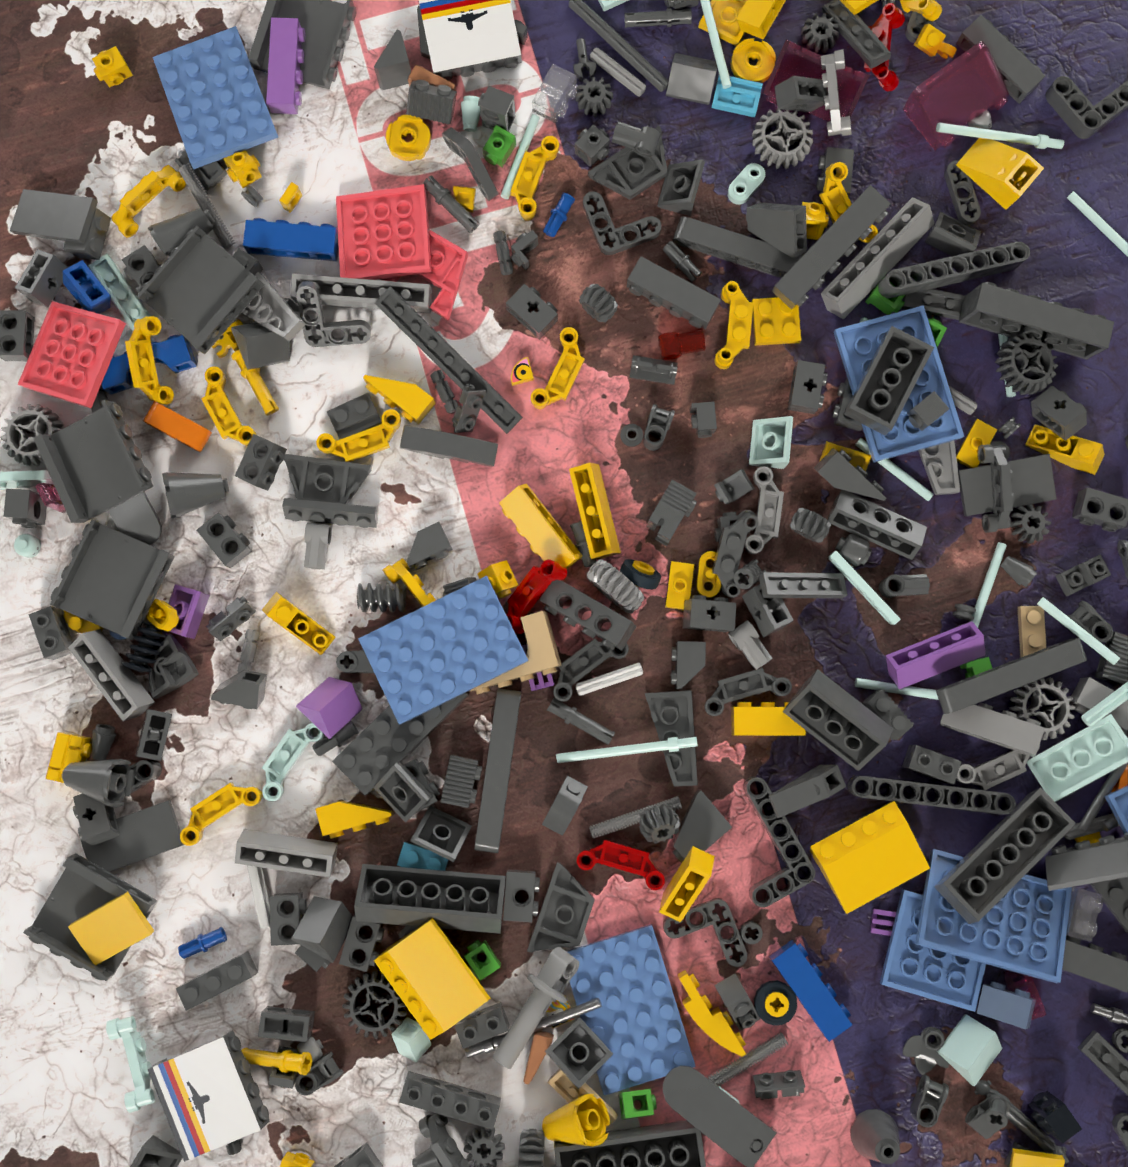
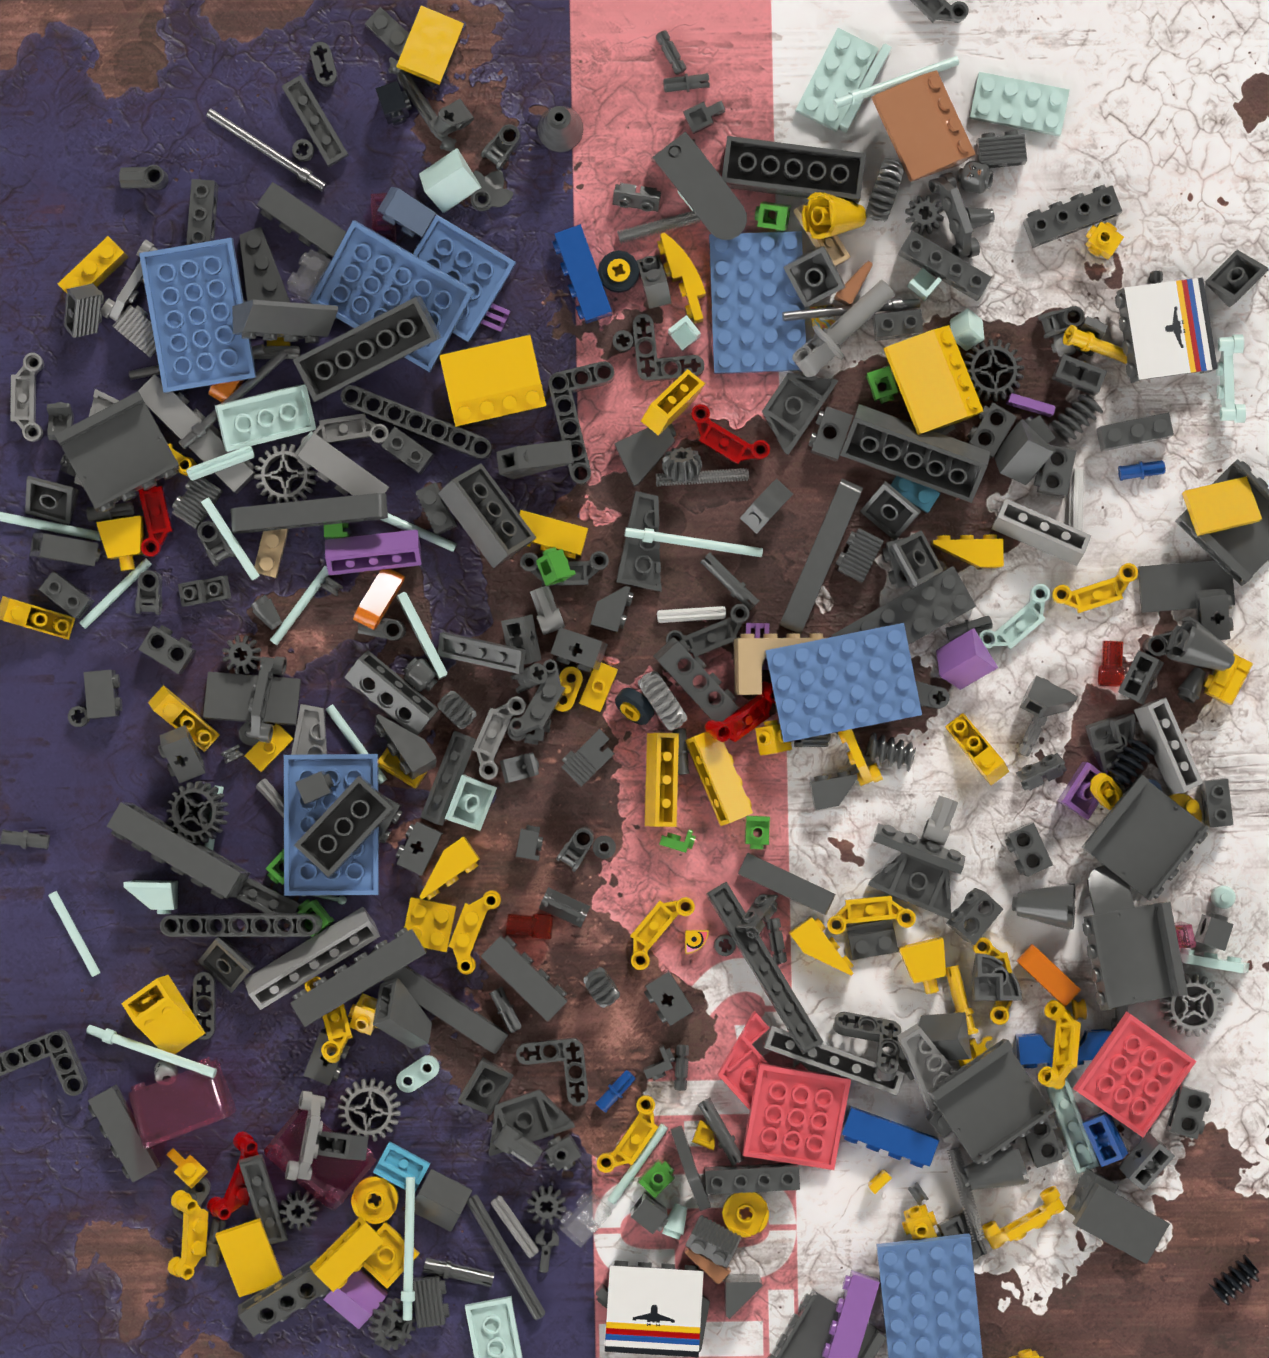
camera: 165 degrees left, 5 degrees up
none -> light aqua slope [124,880,178,914]
none -> beam [353,569,405,630]
none -> yellow slope [419,836,480,900]
none -> dark grey plate [421,731,476,826]
none -> bright green brick [536,547,576,586]
none -> bright green bracket [659,829,696,853]
none -> light aqua panel [668,315,701,351]
none -> dark grey brick [704,1163,800,1195]
none -> dark grey bush [714,934,736,956]
none -> bright green brick [745,816,770,849]
none -> yellow torso [898,937,946,994]
none -> light aqua panel [907,268,942,301]
none -> dark grey brick [972,953,1022,1001]
none -> medium lavender tile [1006,393,1056,417]
none -> dark grey piece [1051,394,1103,443]
none -> yellow bush [1072,999,1087,1021]
none -> clear red piece [1098,641,1125,687]

